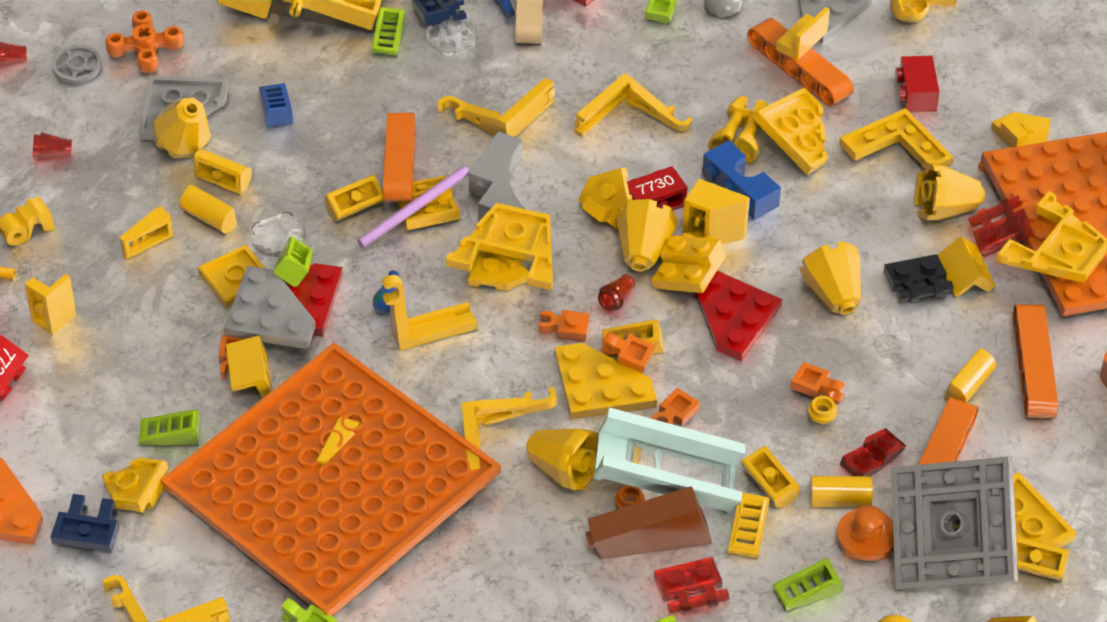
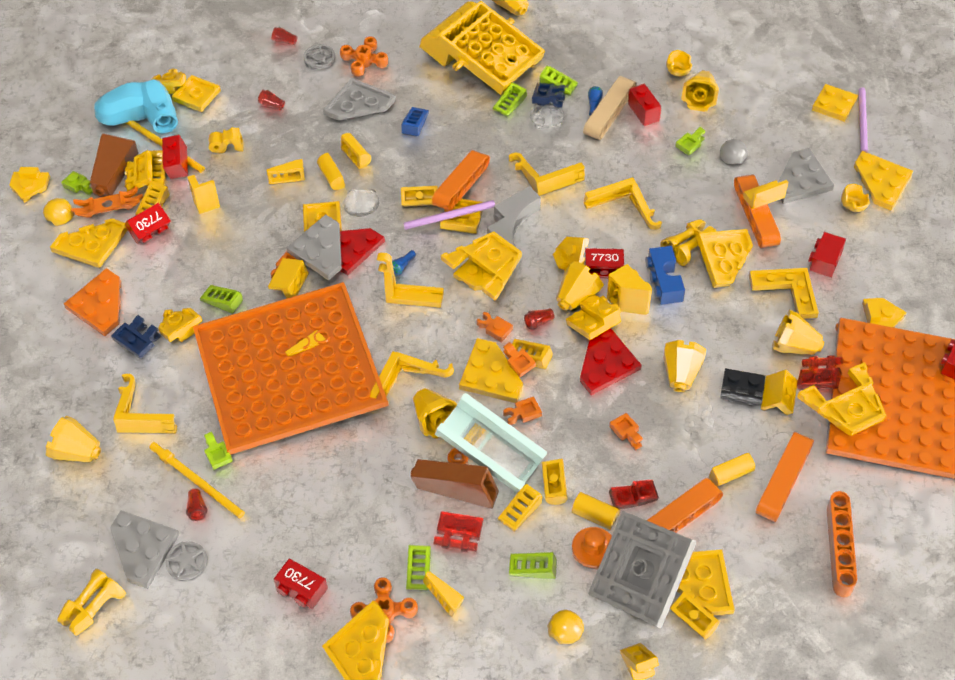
camera: 30 degrees right, 5 degrees up
yellow cone [152,98,211,159] -> none
lime slope [274,236,313,287] -> none
yellow plate [808,396,837,424] -> none

